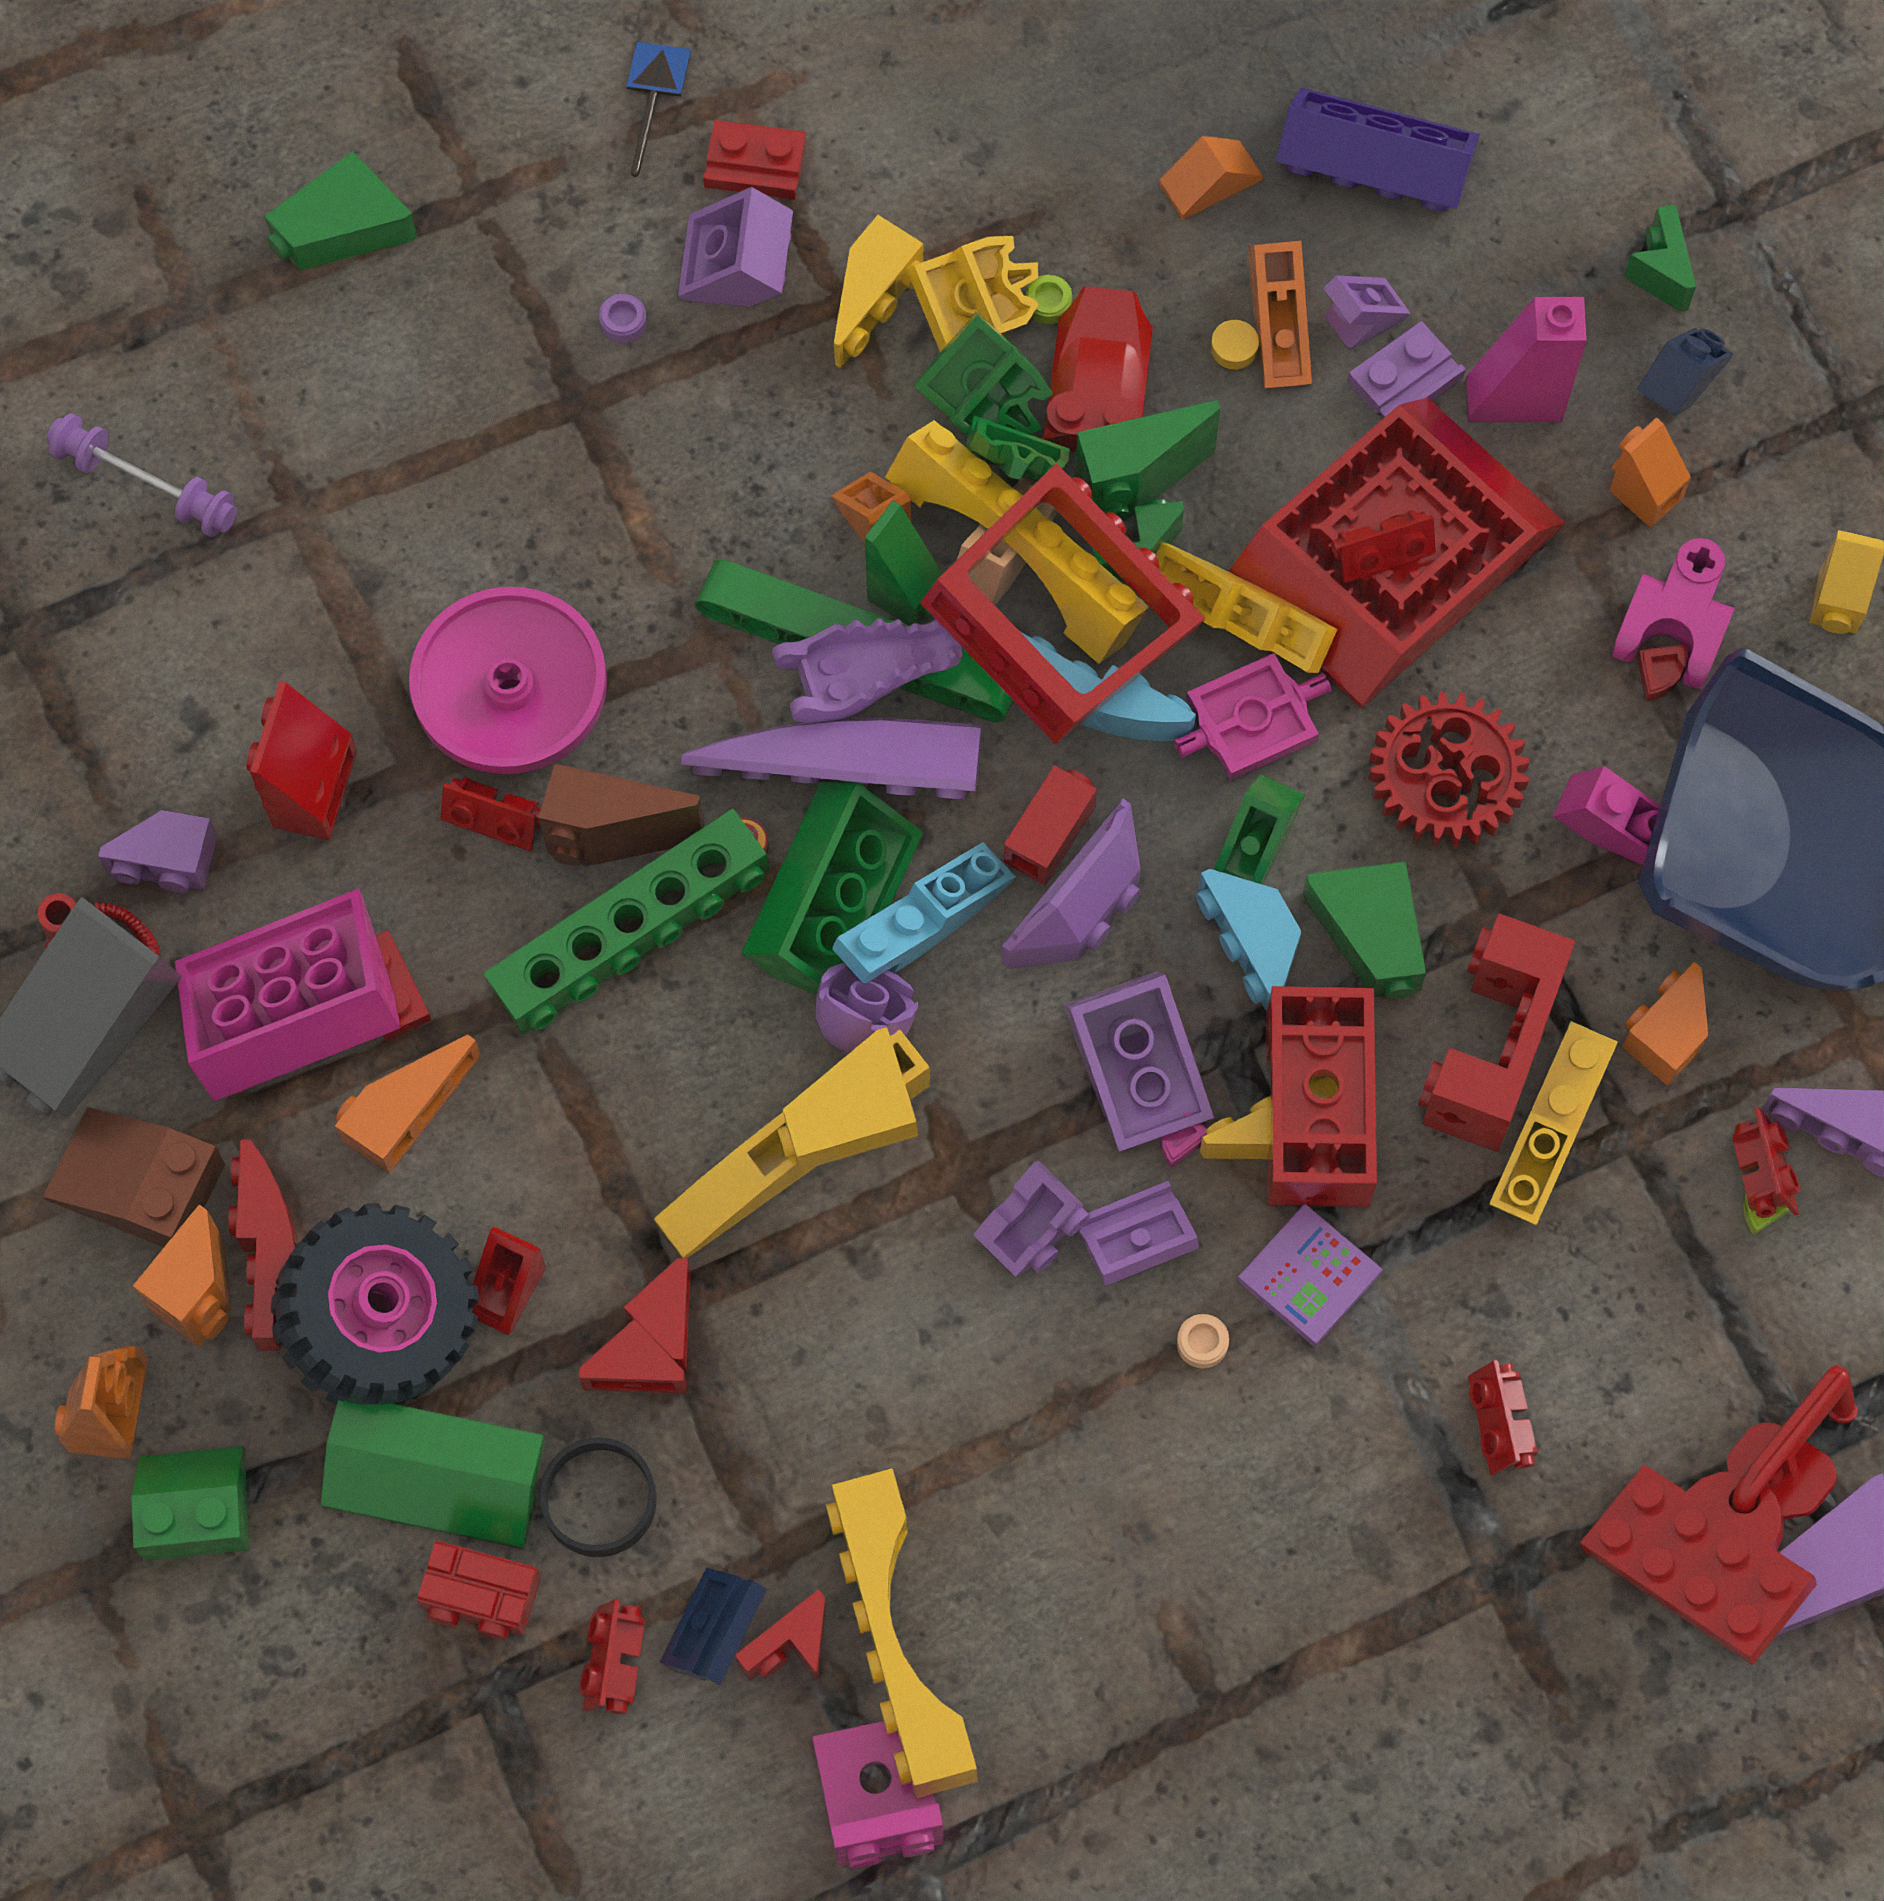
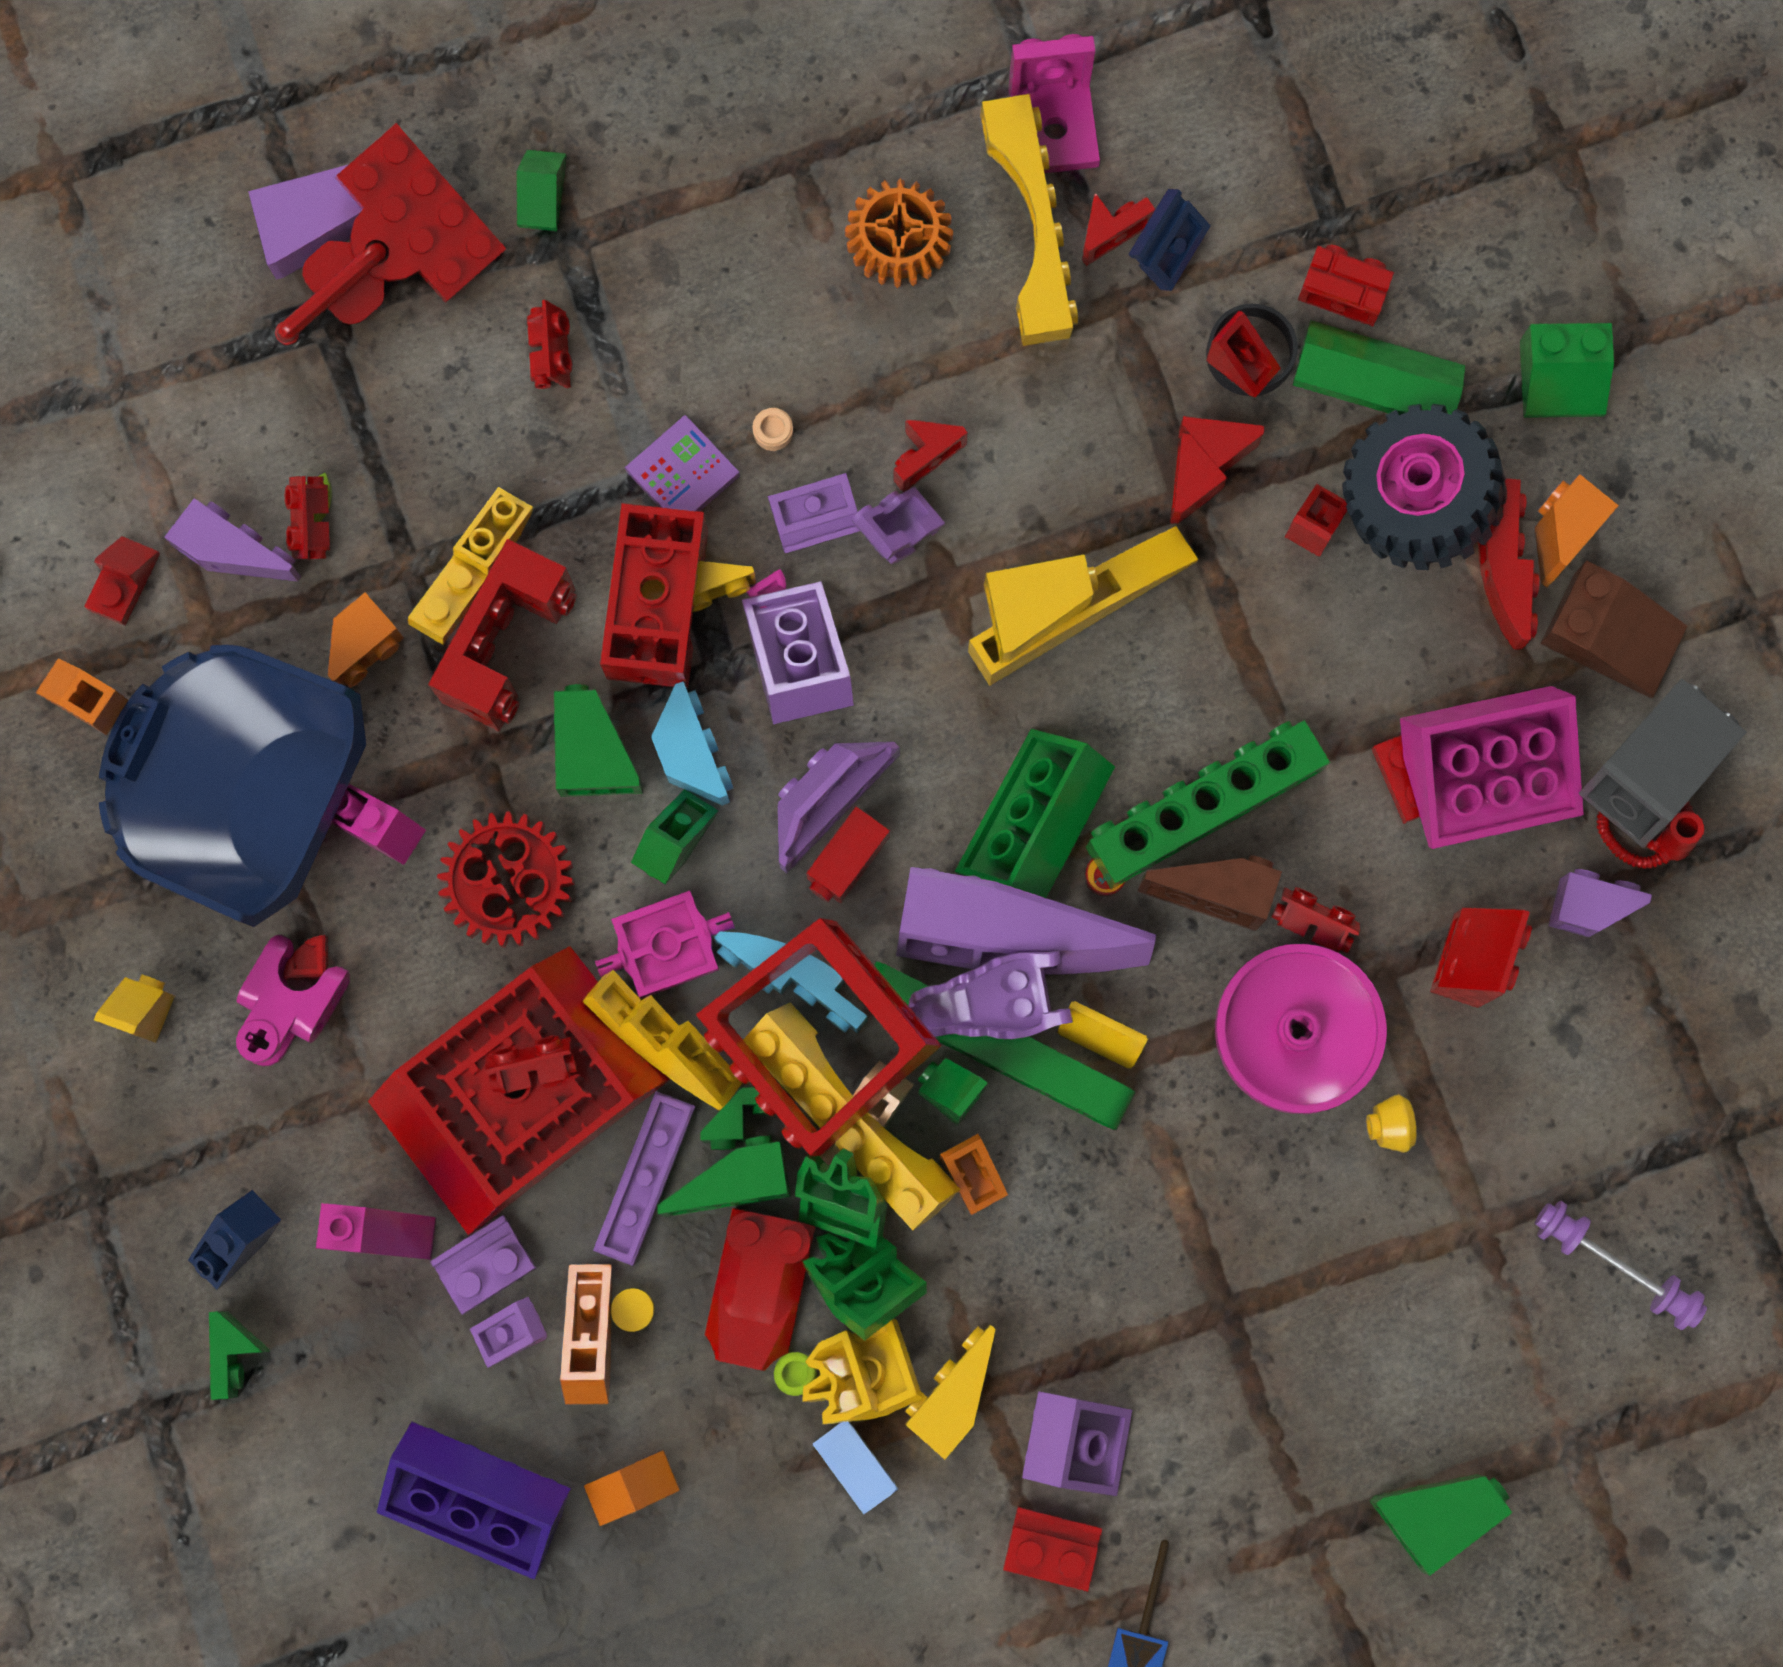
camera: 175 degrees left, 10 degrees up
orange wedge [55,1345,149,1459] -> none
orange slope [335,1034,481,1174] -> none
red hinge [579,1599,645,1715] -> none
medium lavender tile [599,294,647,343] -> none
medium lavender cylinder [815,963,918,1055] -> none
medium azure slope [832,842,1016,984] -> none
orange slope [1609,417,1691,528] -> none
none -> green slope [516,150,567,231]
none -> medium lavender tile [593,1091,696,1266]
none -> light blue slope [813,1422,898,1514]
none -> orange gear [845,178,953,289]
none -> red slope [893,420,968,492]
none -> yellow slope [1057,1001,1148,1069]
none -> red slope [1206,311,1281,398]
none -> yellow cone [1366,1094,1417,1153]

